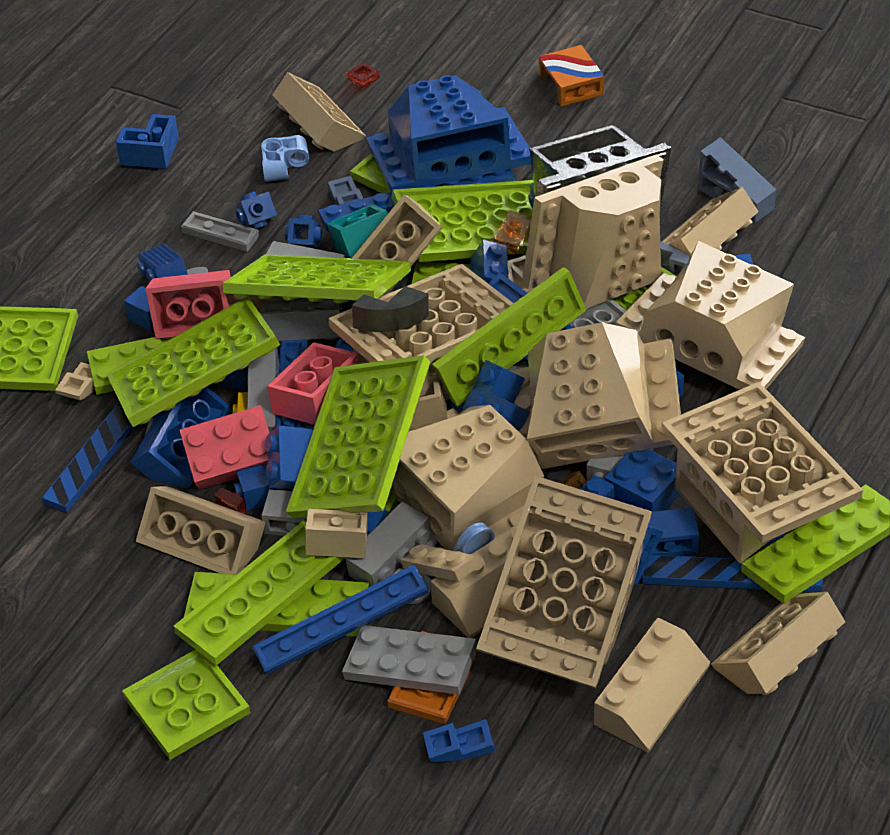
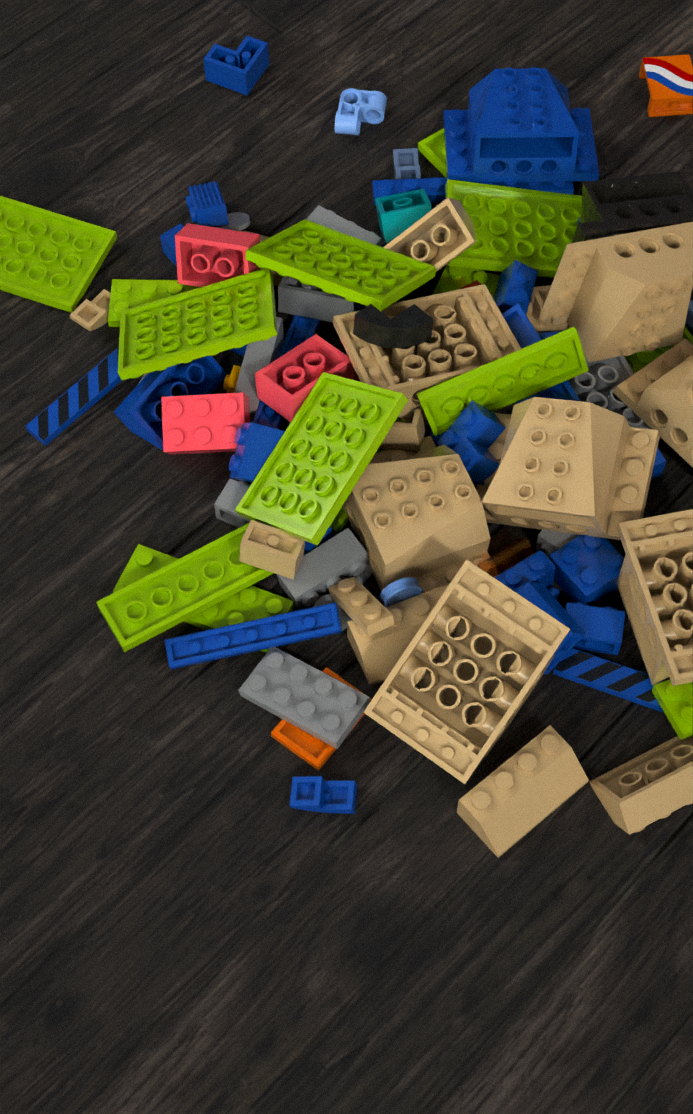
camera: 15 degrees right, 15 degrees up
lime plate [122,649,251,760] -> none
tan slope [136,486,266,574] -> none
light grey tile [181,211,259,252] -> none
clear red plate [214,487,247,515] -> none
blue brick [234,464,278,510] -> none
blue brick [235,192,277,229] -> none
tan slope [272,72,366,151] -> none
blue brick [285,215,322,248] -> none
clear red plate [347,62,380,89] -> none
clear orange plate [493,211,531,255] -> none

